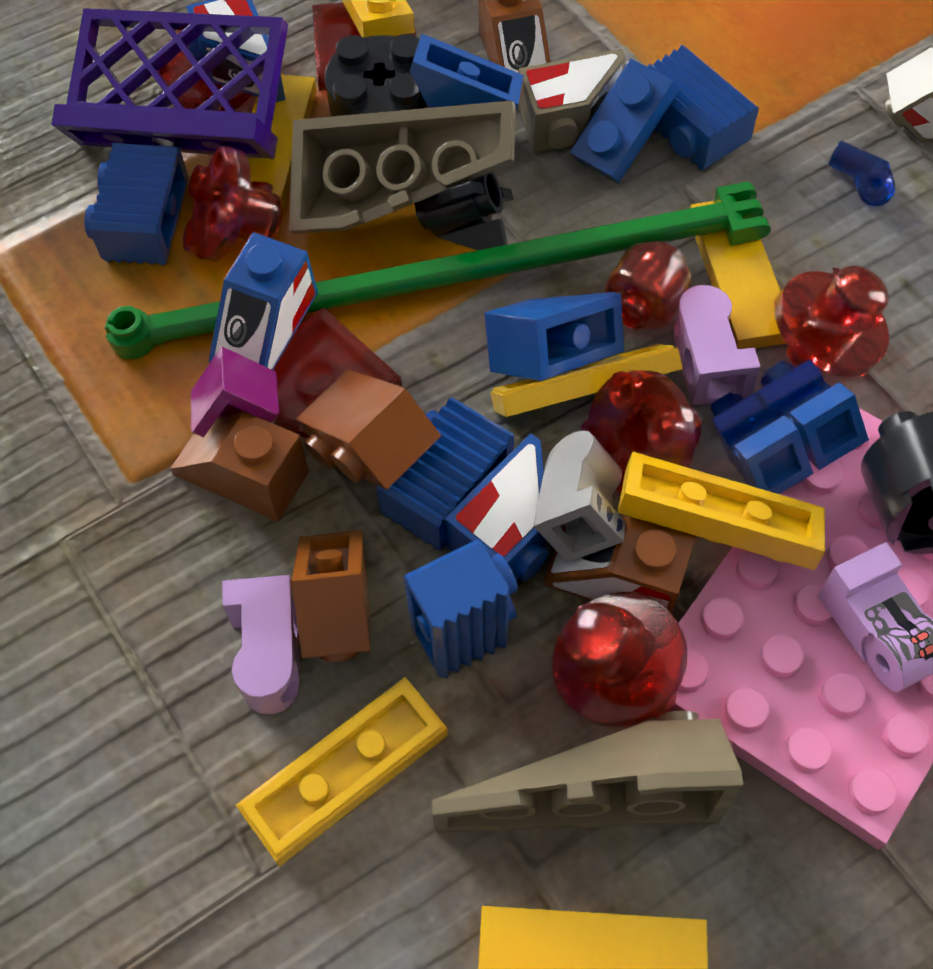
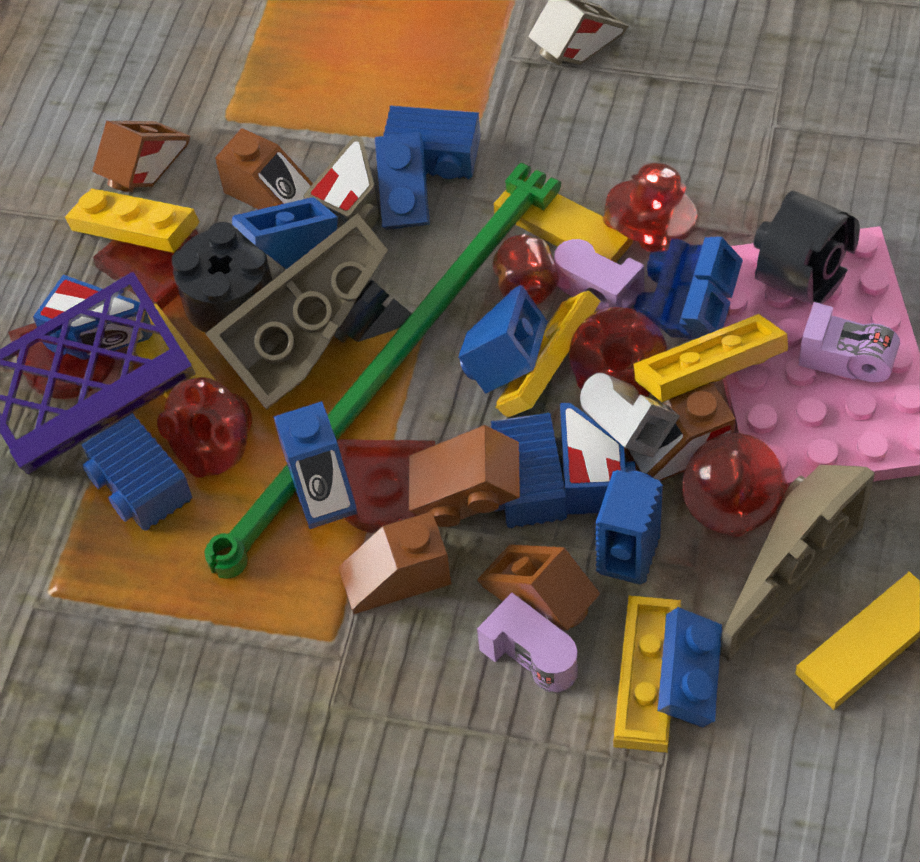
camera: 40 degrees left, 5 degrees down
magenta panel [191,346,279,437] -> none
clear blue arm [829,140,896,207] -> none
none -> blue plate [658,607,722,728]

